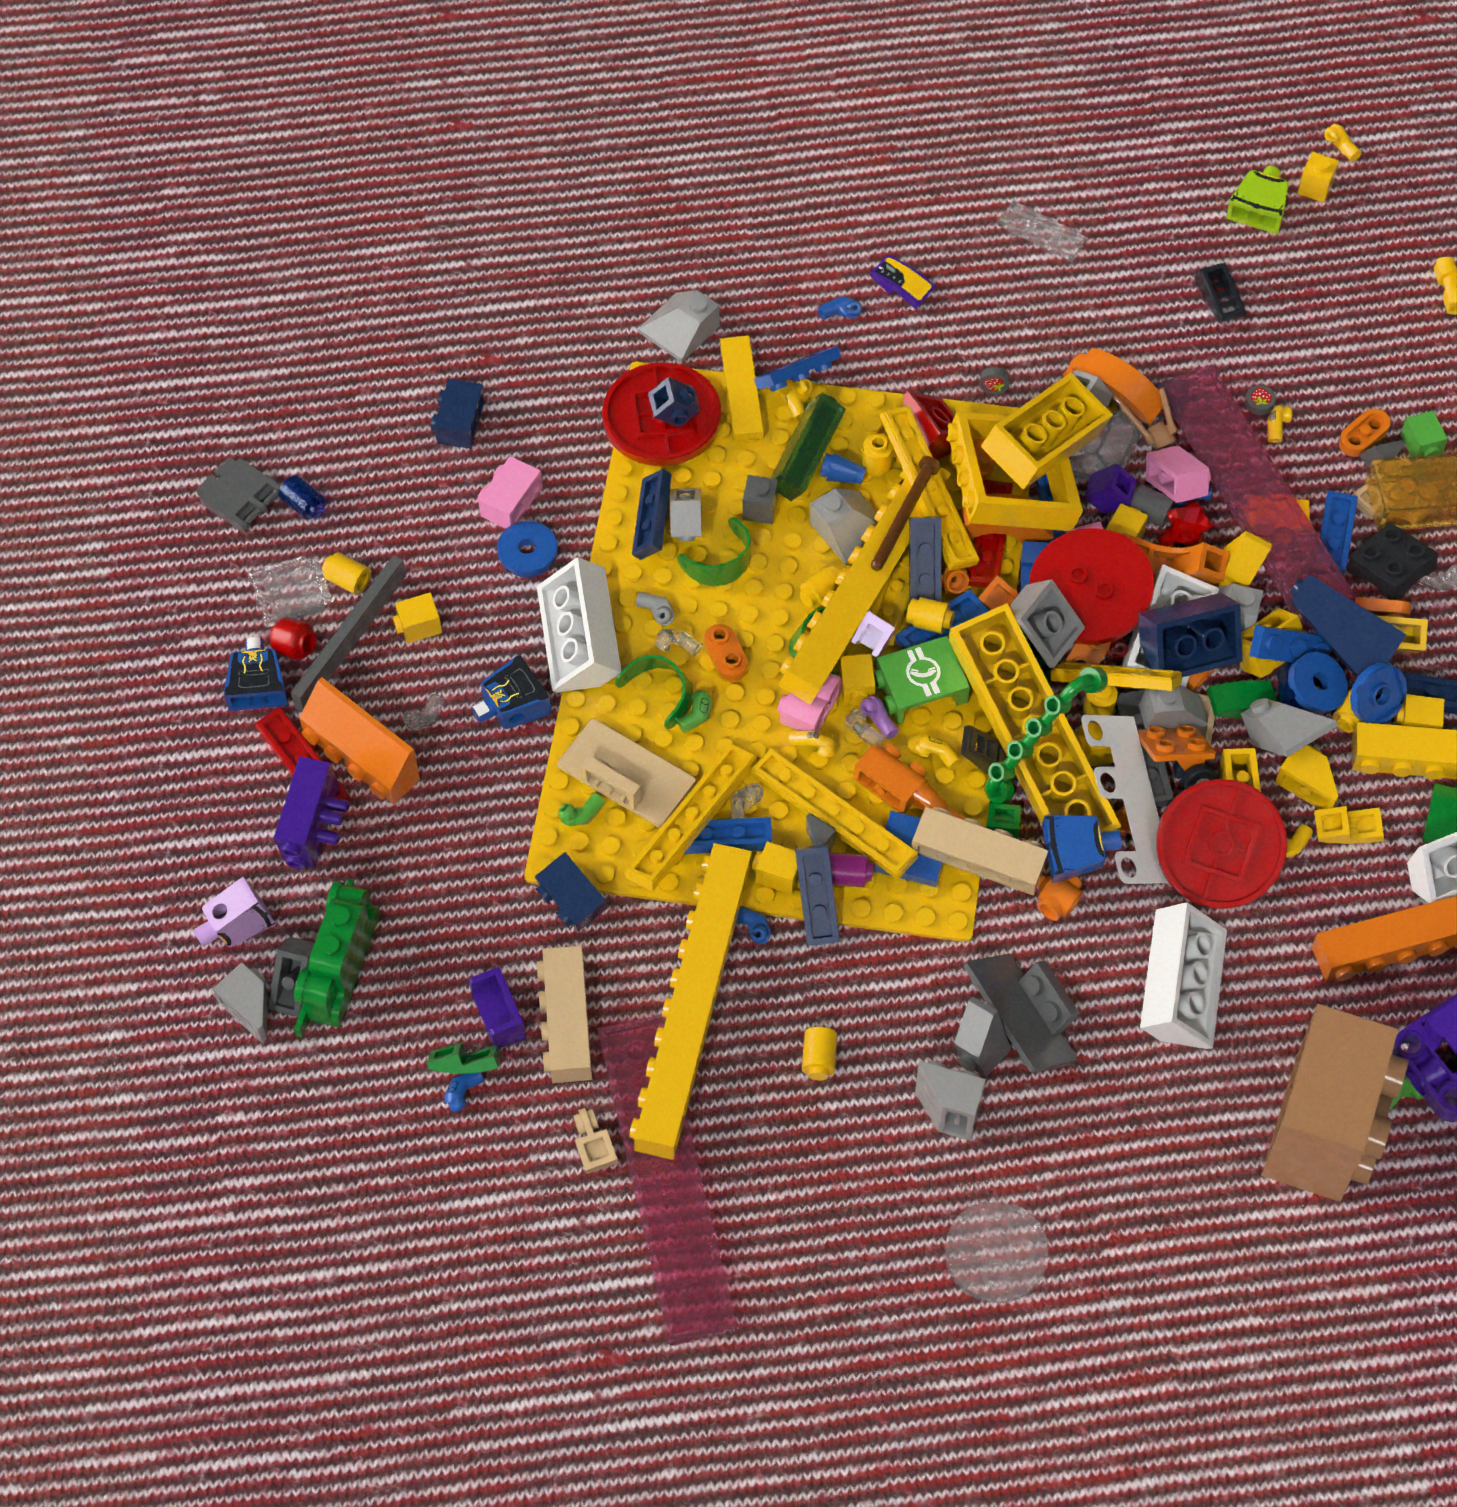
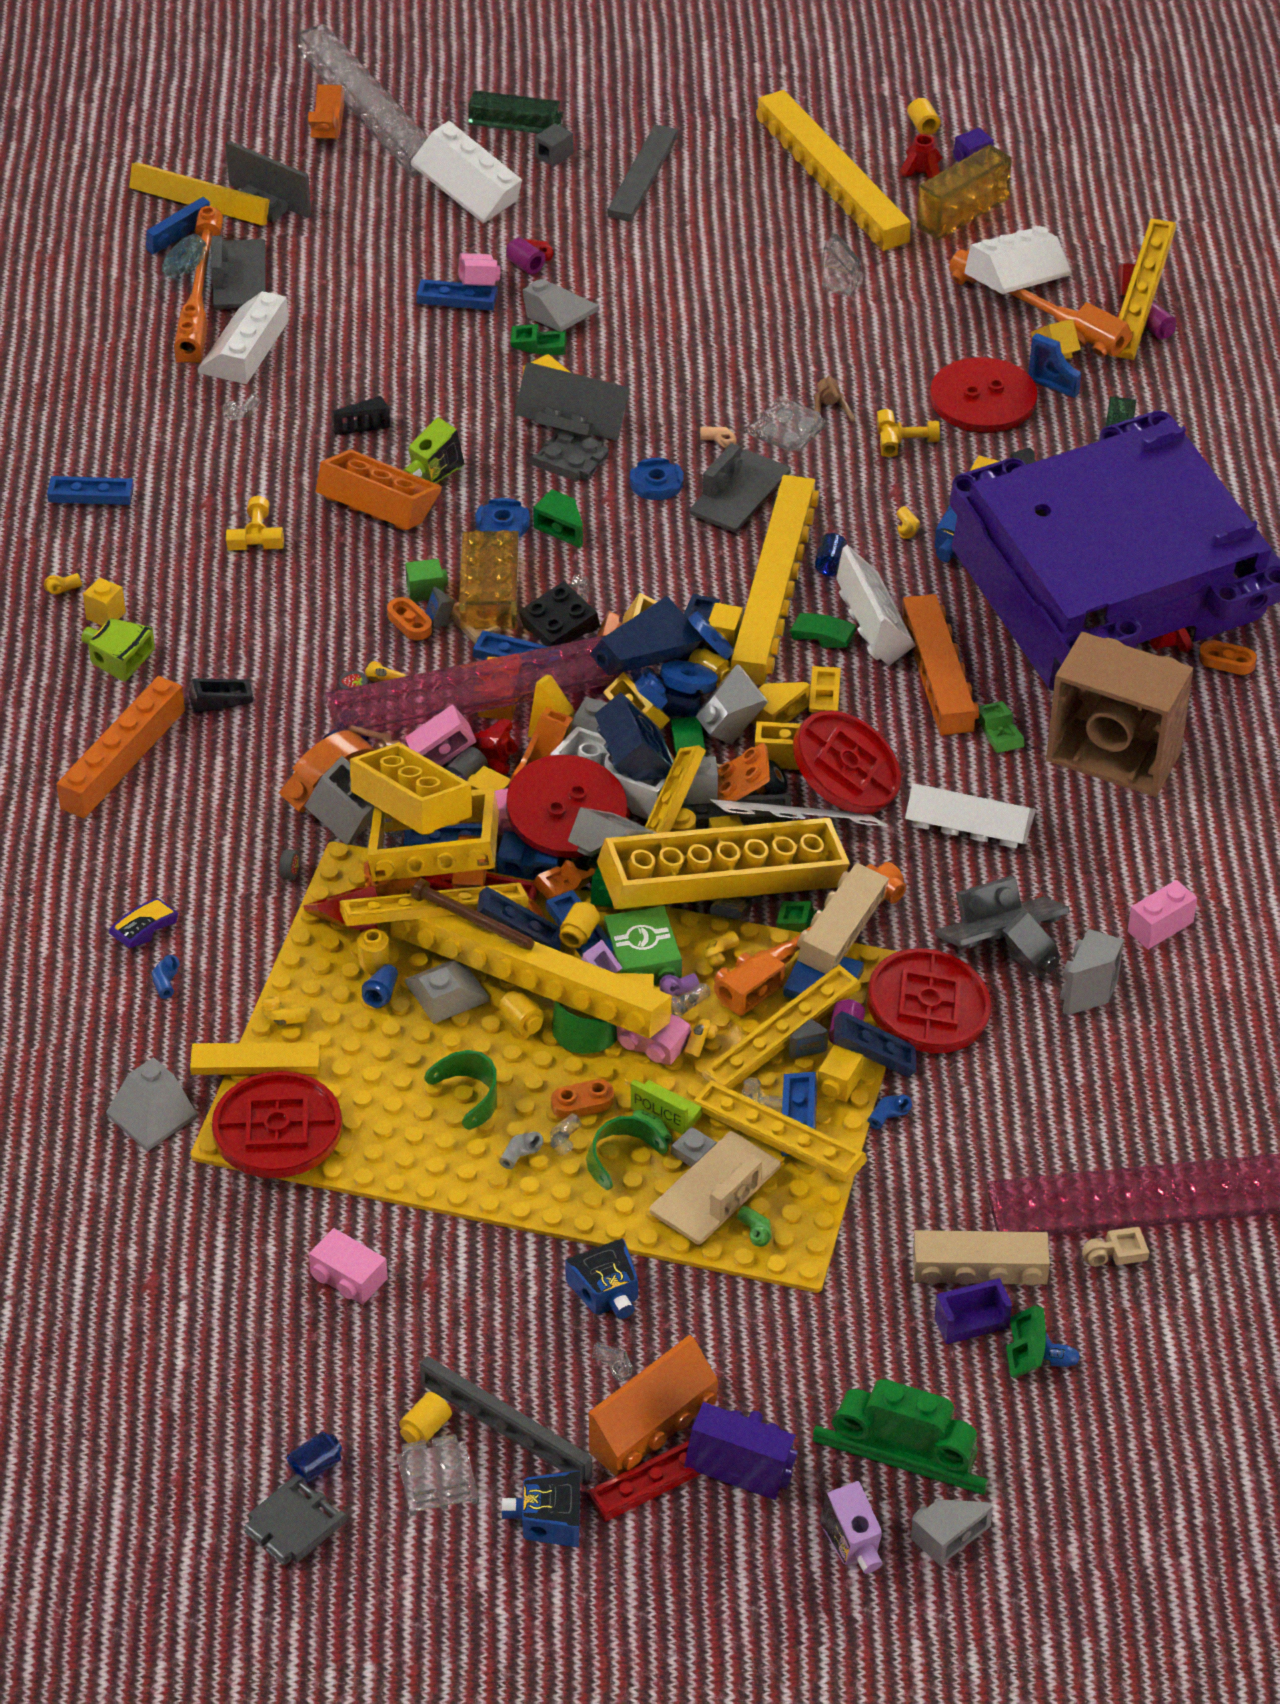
camera: 85 degrees left, 15 degrees down
dark grey slope [268,937,314,1017] -> none
red head [269,617,317,660] -> none
yellow brick [392,593,442,644] -> none
dark blue brick [431,379,485,449] -> none
blue tile [497,521,558,577] -> none
dark blue brick [535,852,609,932] -> none
white slope [537,557,621,693] -> none
yellow brick [629,843,752,1160] -> none
dark blue plate [632,469,672,560] -> none
dark blue brick [648,377,700,428] -> none
light grey slope [670,488,701,541] -> none
dark grey brick [743,475,778,524] -> none
blue plate [754,346,842,392] -> none
clear green brick [771,392,846,501] -> none
yellow brick [802,1027,837,1081] -> none
clear tile [945,1201,1048,1303] -> none
green bar [984,666,1108,804] -> none
clear tile [998,200,1087,262] -> none
blue torso [1042,815,1121,883] -> none
none -> orange brick [56,676,185,819]
none -> lime panel [631,1079,702,1135]
none -> light grey plate [671,1126,717,1167]
none -> red plate [866,948,991,1053]
none -> bright green slope [978,701,1024,753]
none -> bright pink brick [1127,880,1198,950]

